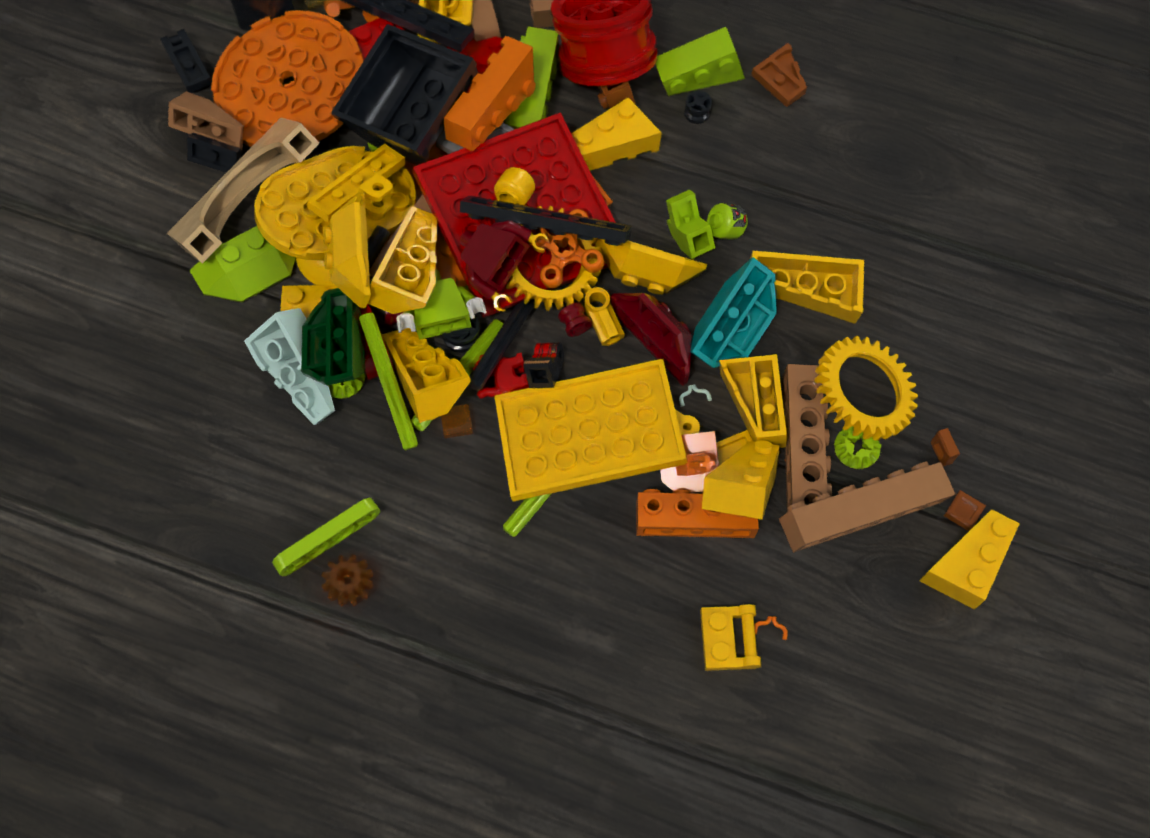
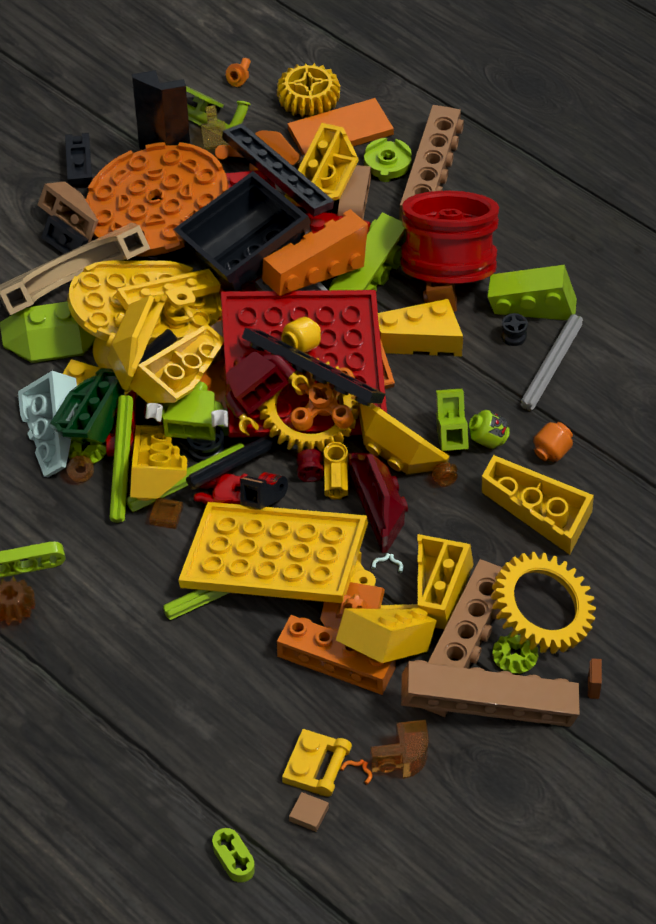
camera: 25 degrees right, 15 degrees down
teal wedge [690,257,777,368] -> none
dark orange wing [751,43,807,107] -> none
yellow wedge [920,509,1020,610] -> none
dark orange tile [944,490,986,531] -> none
none -> clear orange plate [67,456,94,482]
none -> lime beam [212,828,255,882]
none -> medium nougat tile [289,792,329,832]
none -> clear orange brick [370,720,429,779]
none -> clear orange plate [432,462,458,487]
none -> light grey axle [521,314,583,411]
none -> orange head [533,422,573,462]

